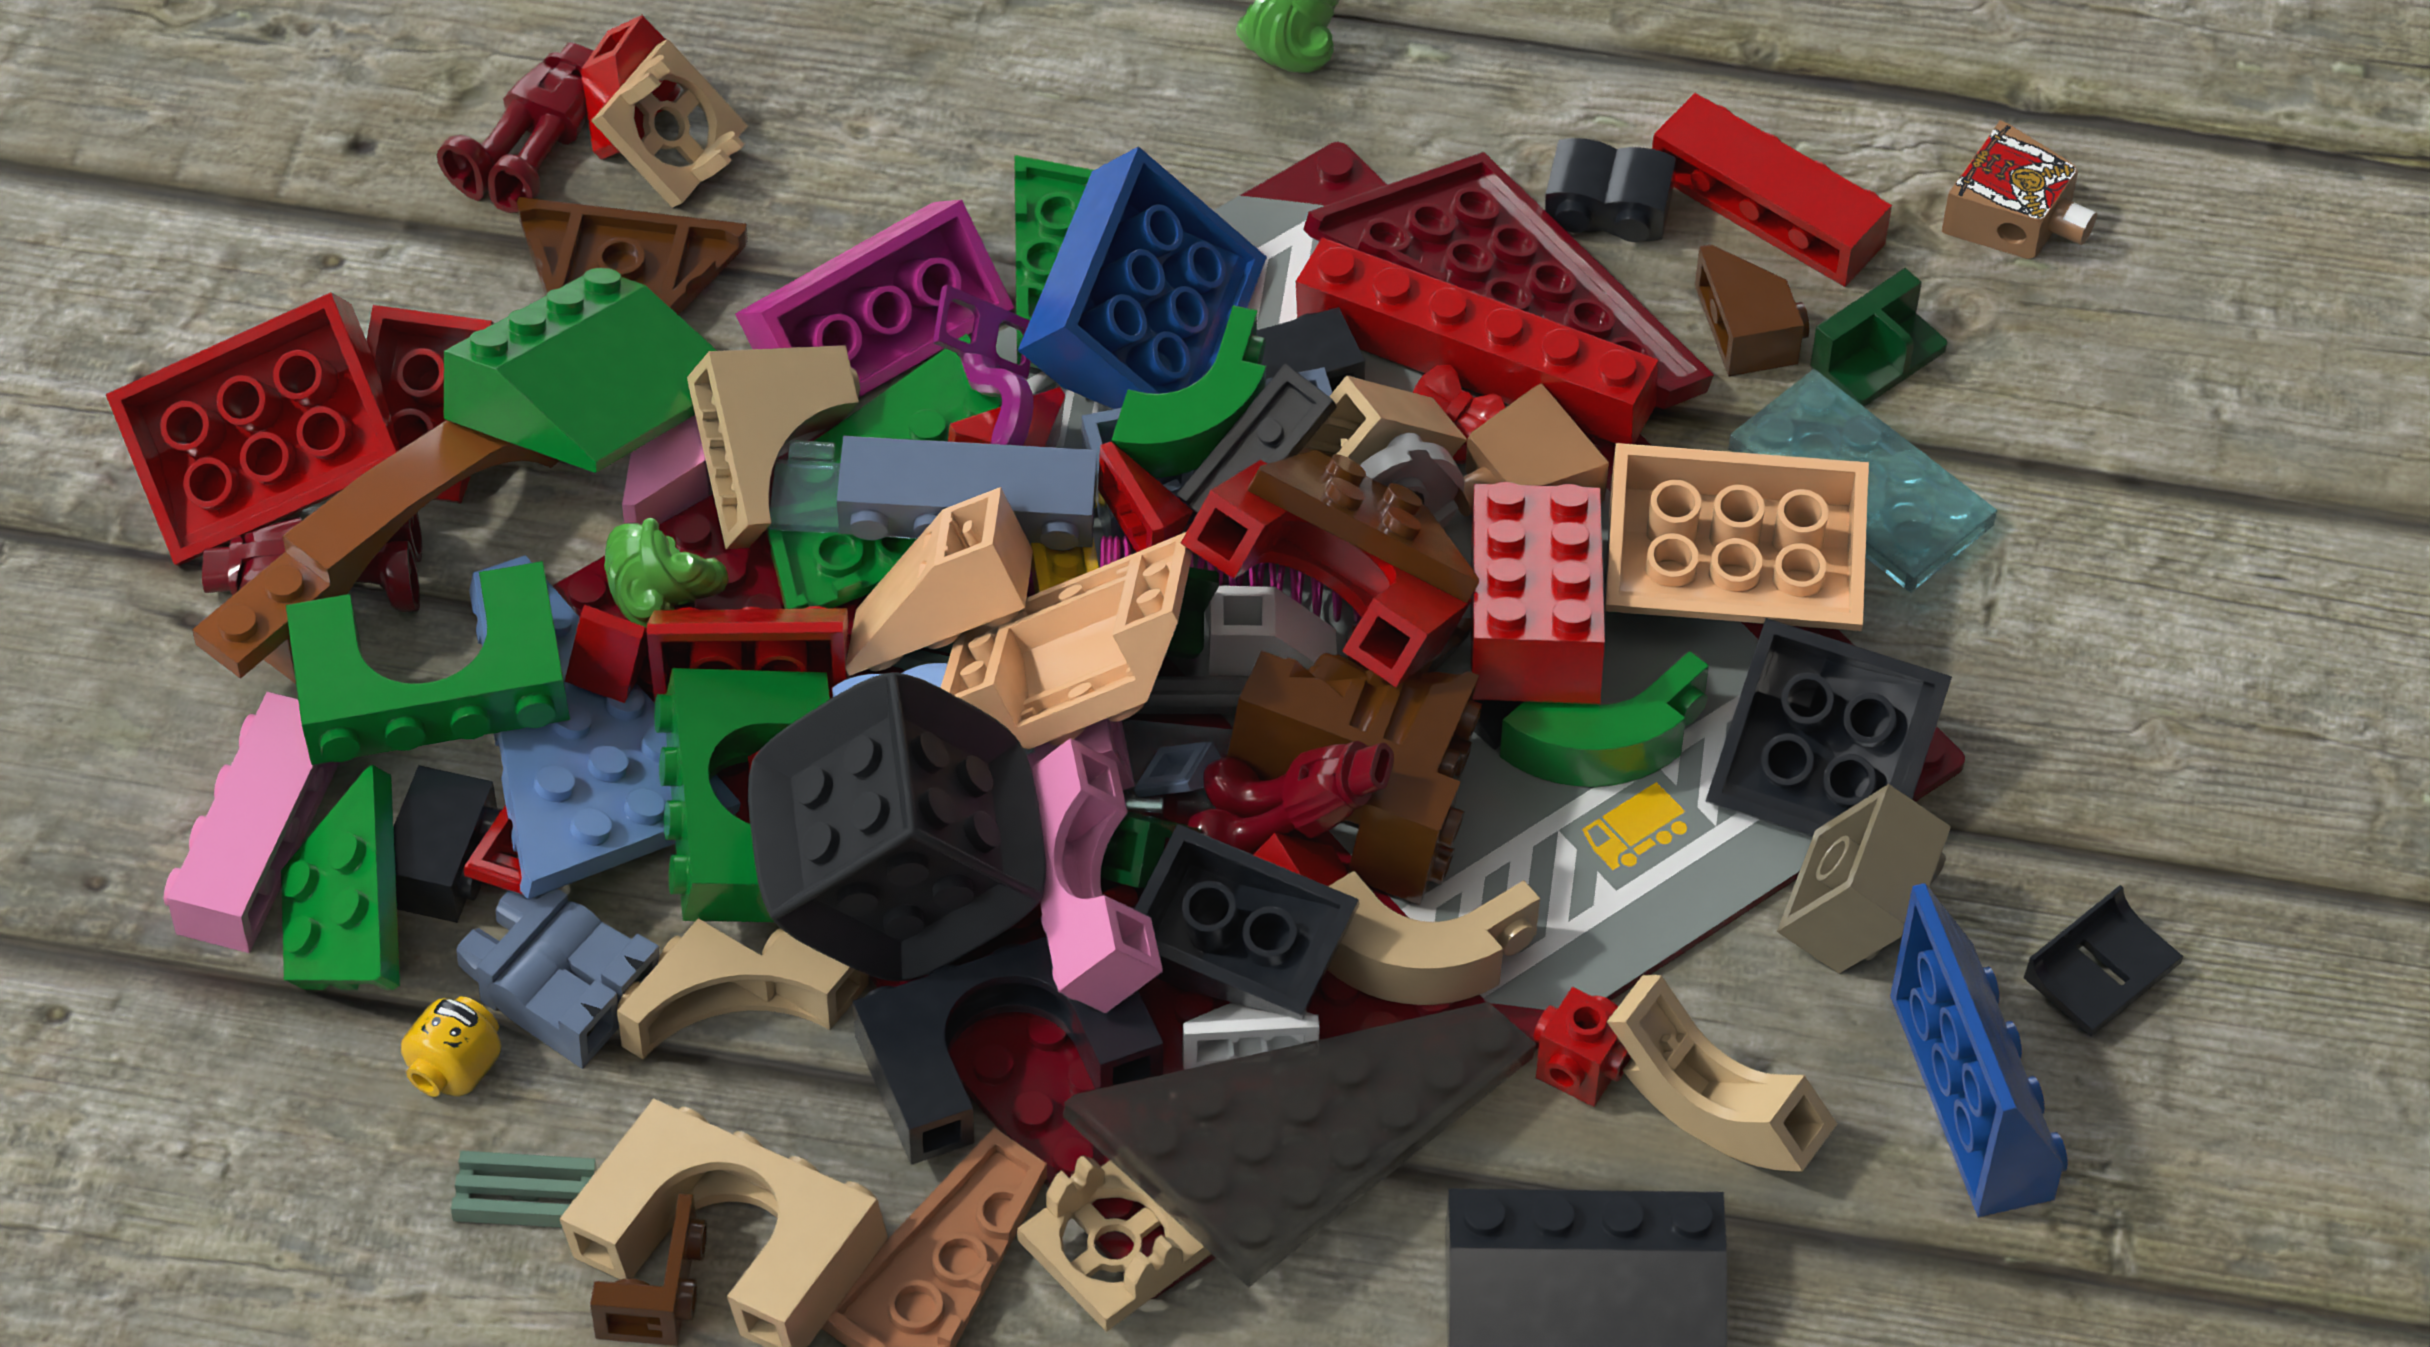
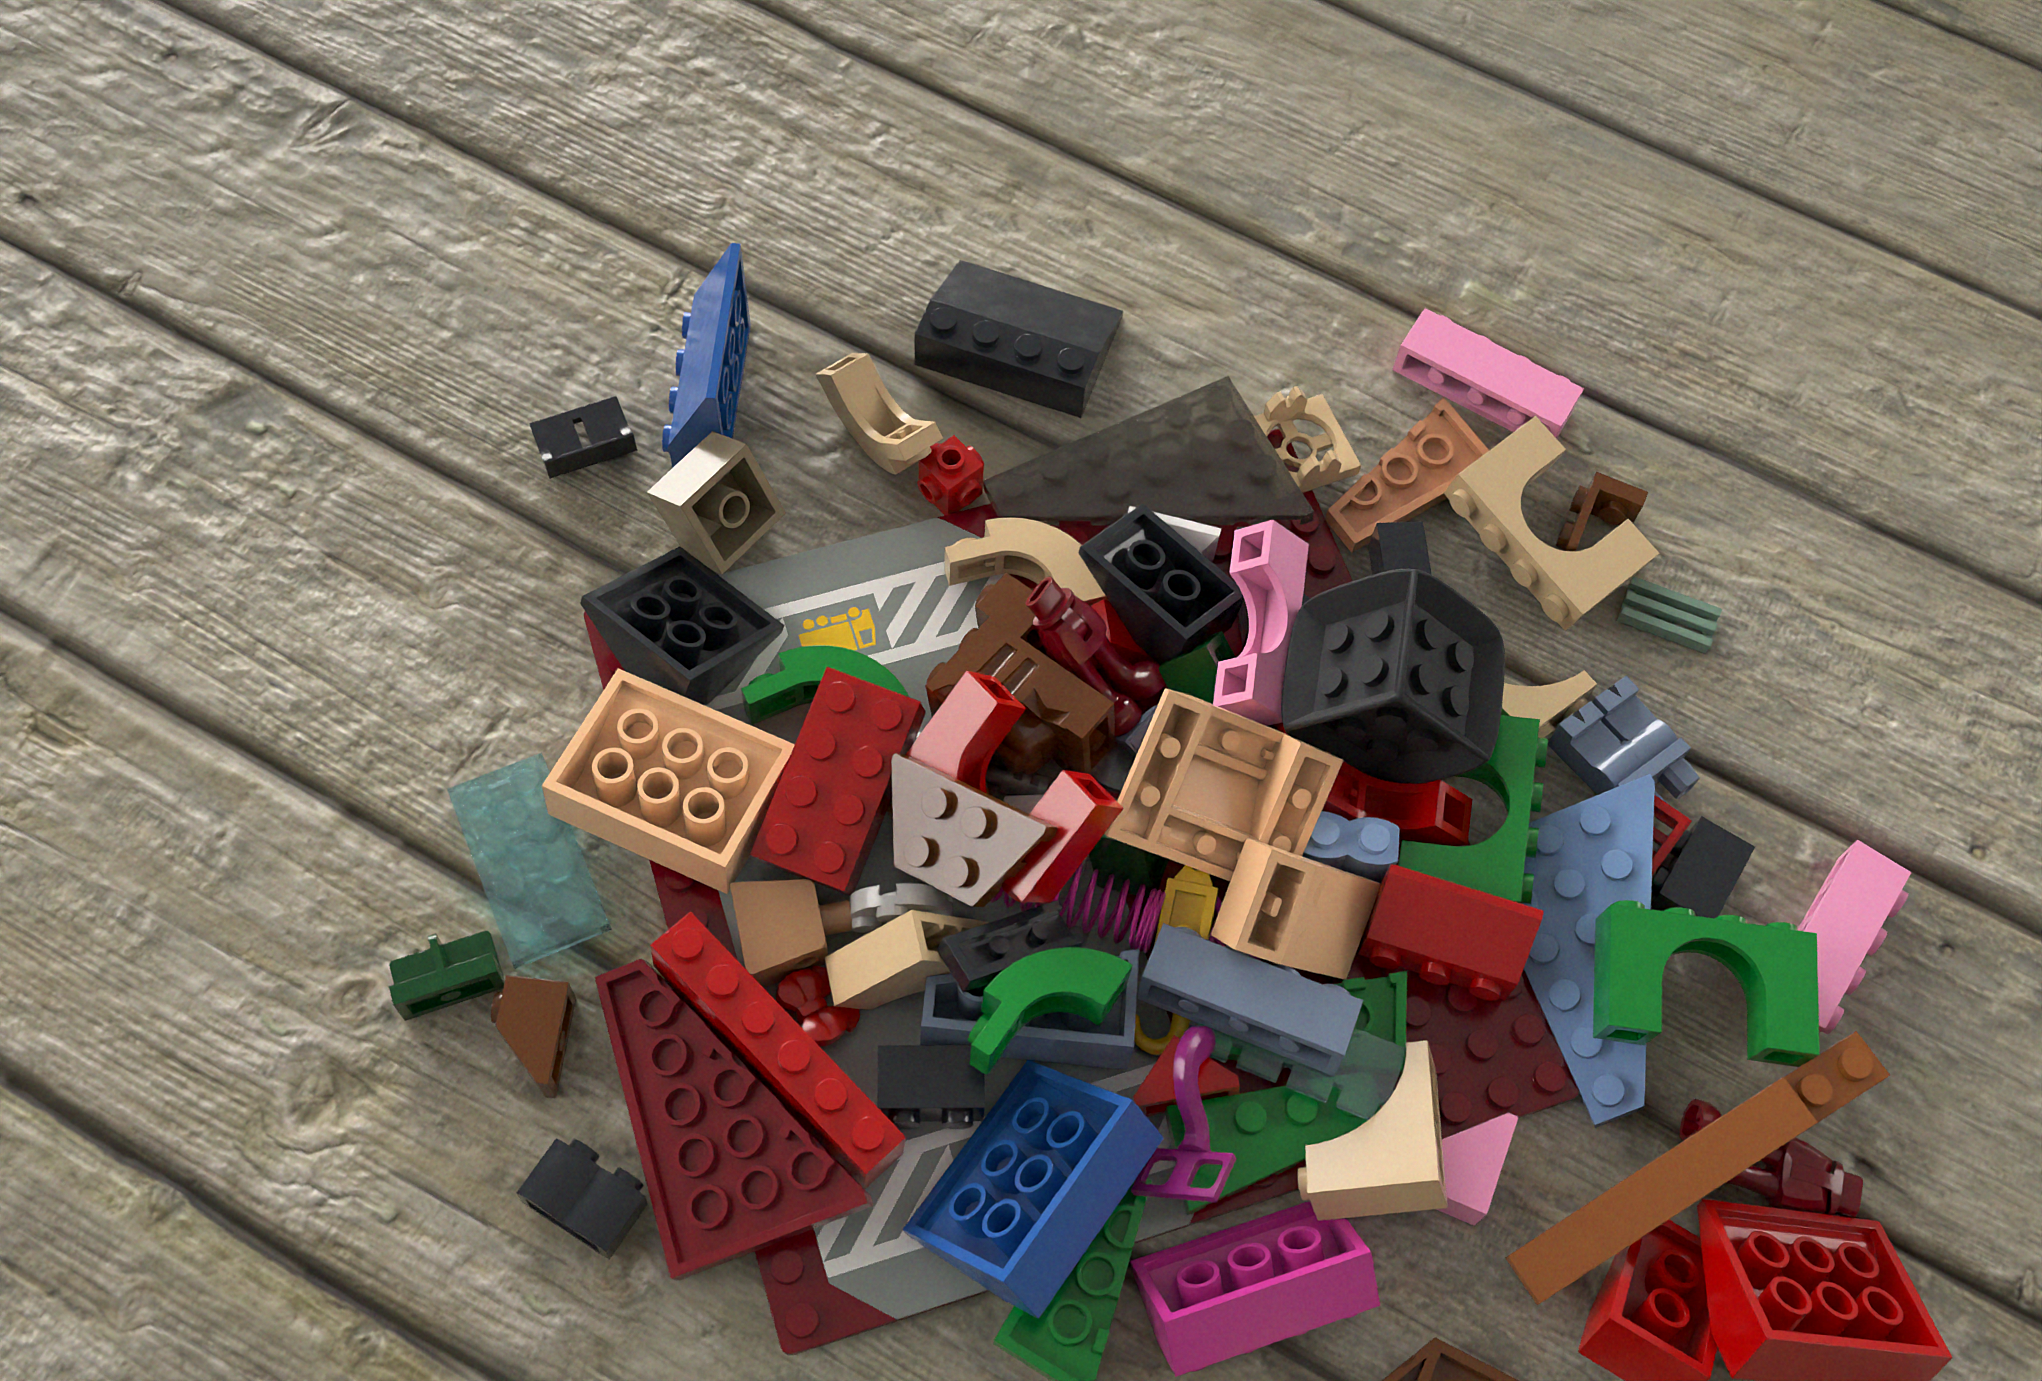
camera: 165 degrees left, 10 degrees up
green wing [281,765,400,990] -> none
yellow head [401,996,501,1097] -> none
green slope [444,268,717,473] -> none
red slope [564,605,649,703] -> none
bright green hair [604,518,729,628] -> none
red slope [1098,441,1193,552] -> none
red brick [1652,93,1892,287] -> none
torso [1941,120,2097,259] -> none

